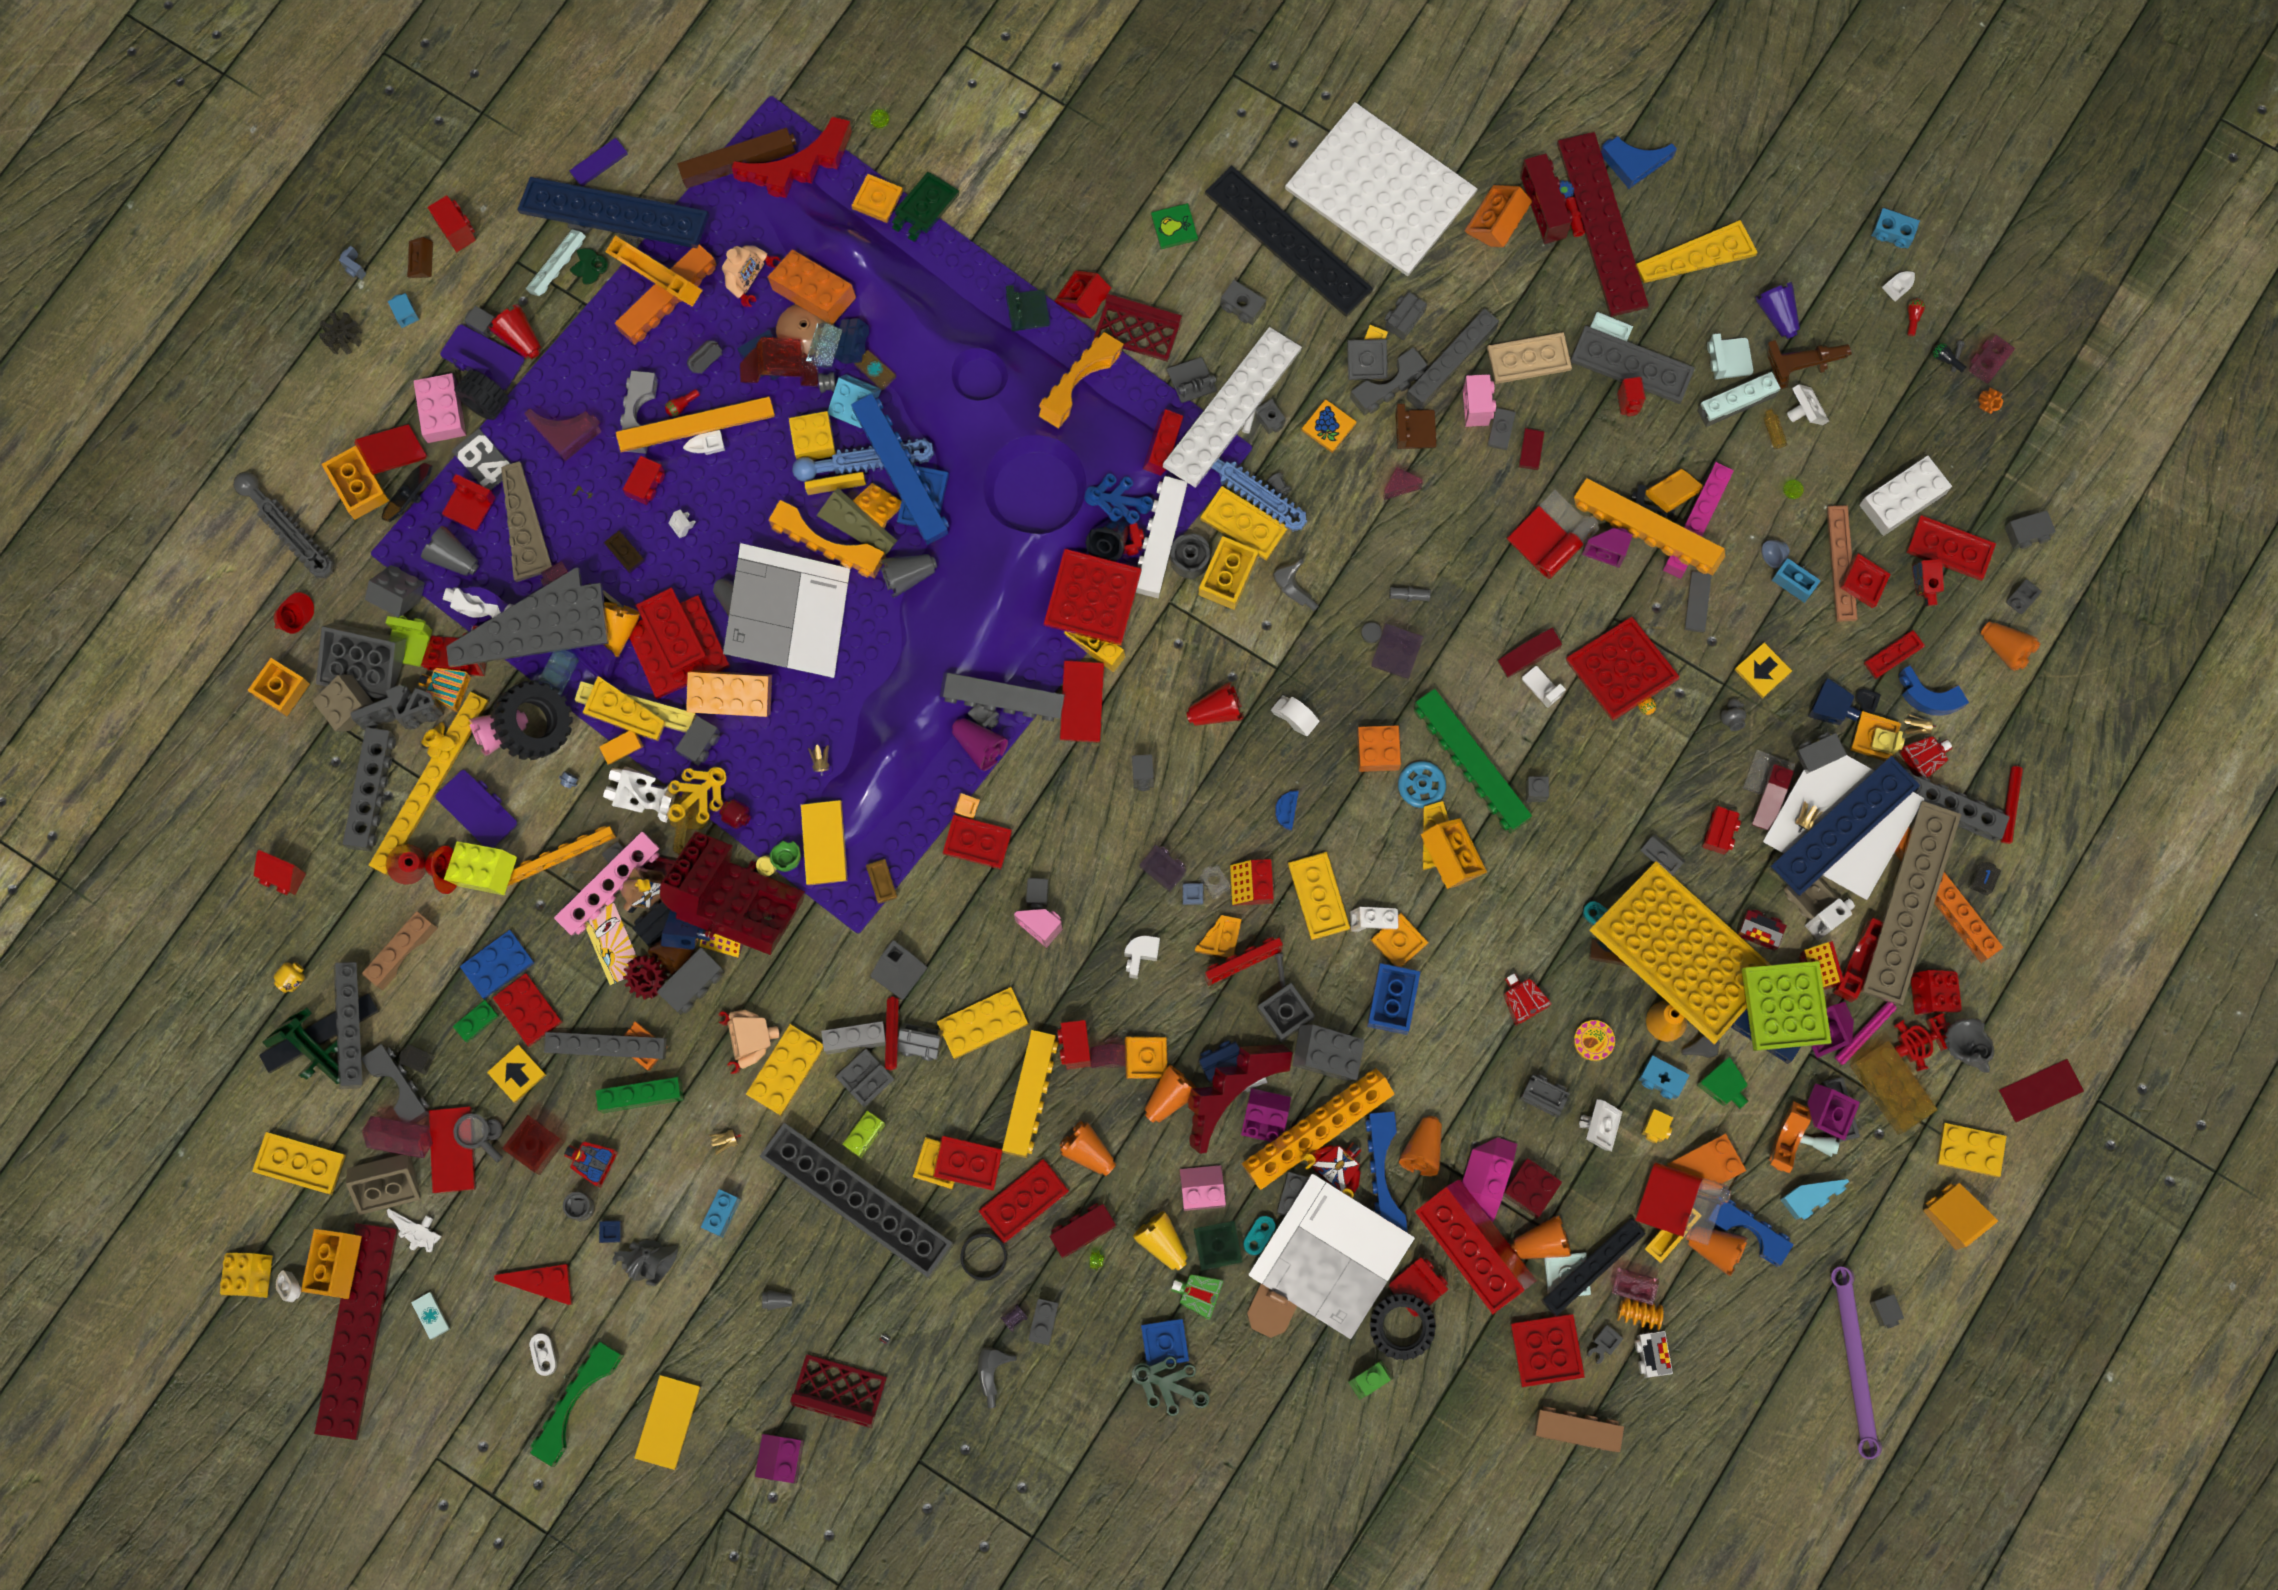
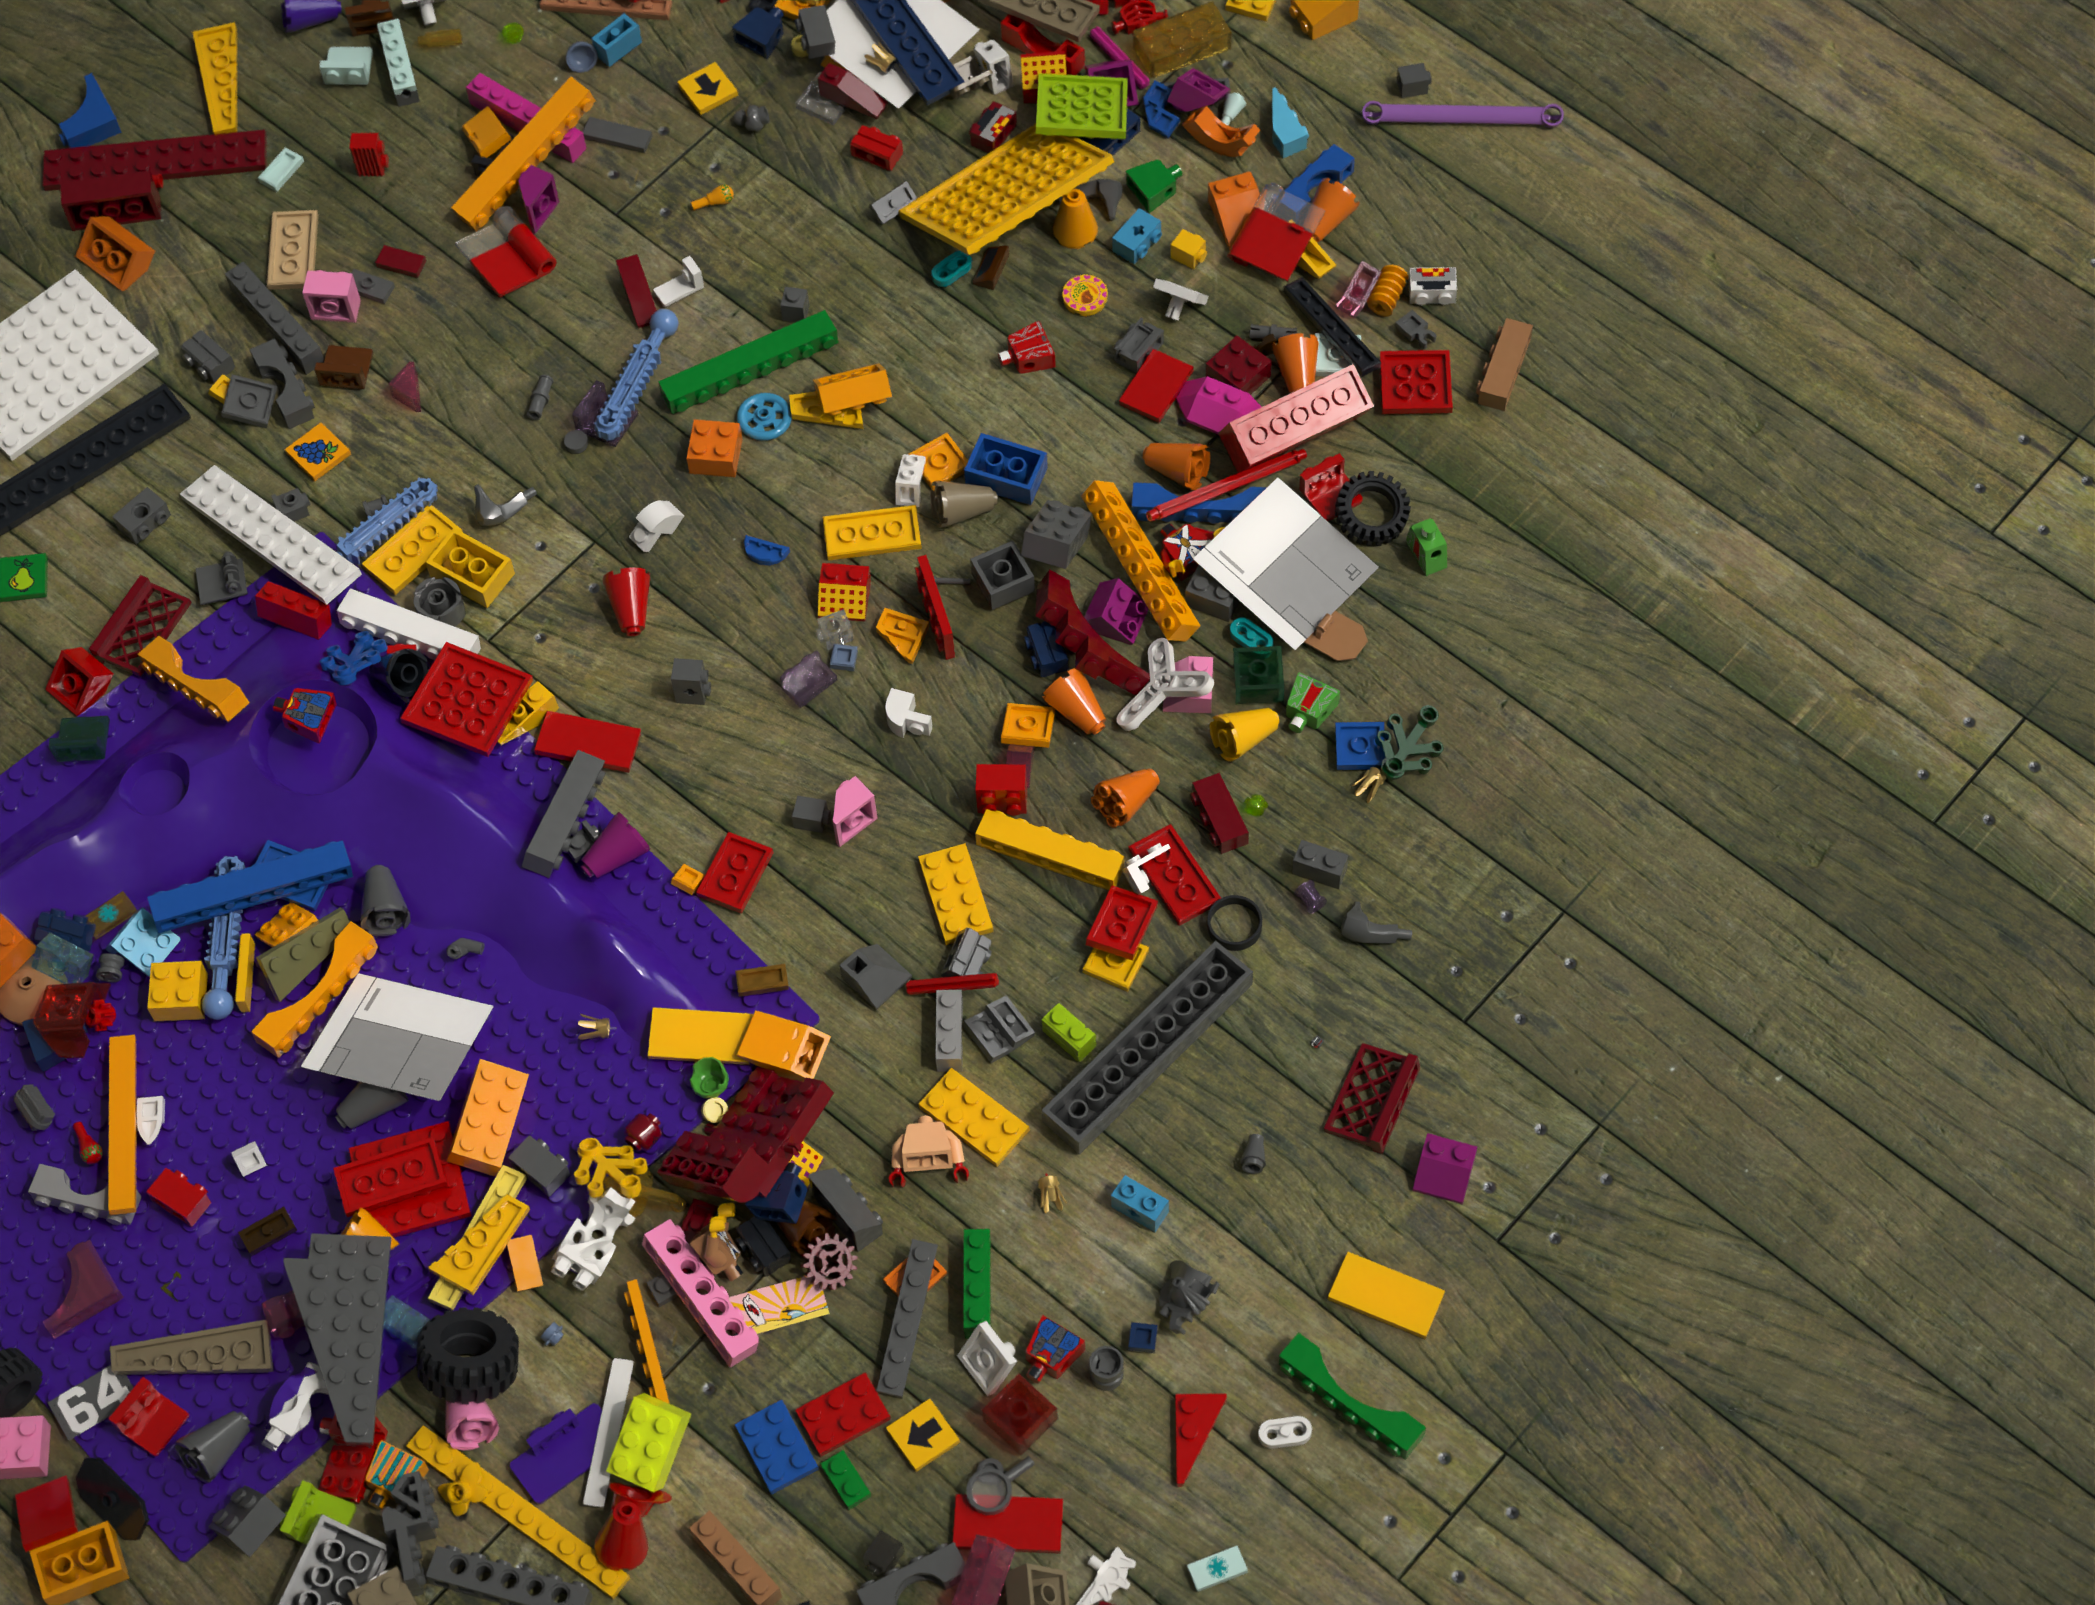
camera: 80 degrees left, 15 degrees down
red plate [1566,617,1679,721] -> none
dark grey plate [1571,326,1695,404] -> none
none -> red gear [84,999,116,1031]
none -> torso [273,688,337,744]
none -> dark grey arm [446,938,485,959]
none -> white sticker [583,1358,634,1507]
none -> medium blue gear [594,309,679,440]
none -> light orange slope [736,1010,831,1081]
none -> dark tan cone [930,481,997,528]
none -> white tile [957,1321,1017,1396]
none -> white piece [1117,638,1214,731]
none -> red tile [1119,349,1194,423]
none -> white bracket [1122,843,1171,894]
none -> blue tile [1143,80,1180,139]
none -> red piece [1146,449,1307,522]
none -> dark grey pin [1250,324,1297,341]
none -> dark brown tile [1253,334,1276,356]
none -> pearl gold piece [1352,767,1386,803]

